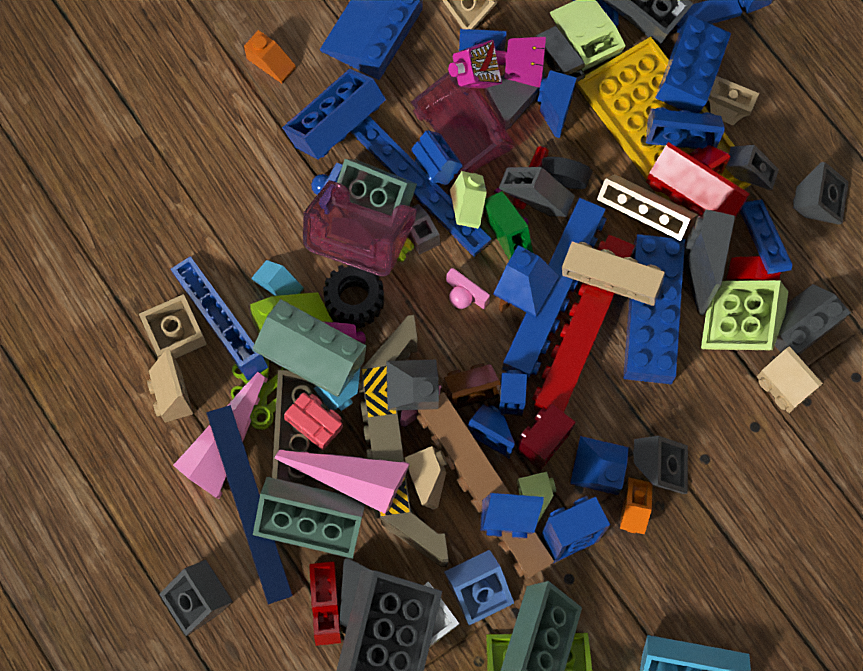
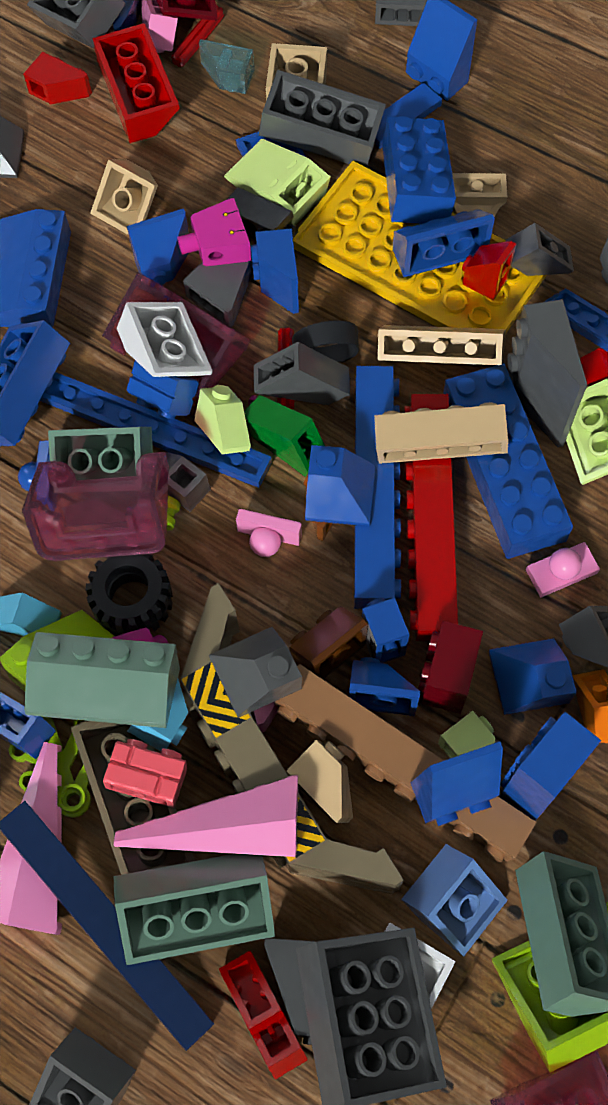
camera: 20 degrees left, 5 degrees down
torso [448,40,502,88] -> none
slope [646,142,749,220] -> none
none -> white slope [117,302,212,377]
none -> bright pink tile [526,542,600,598]

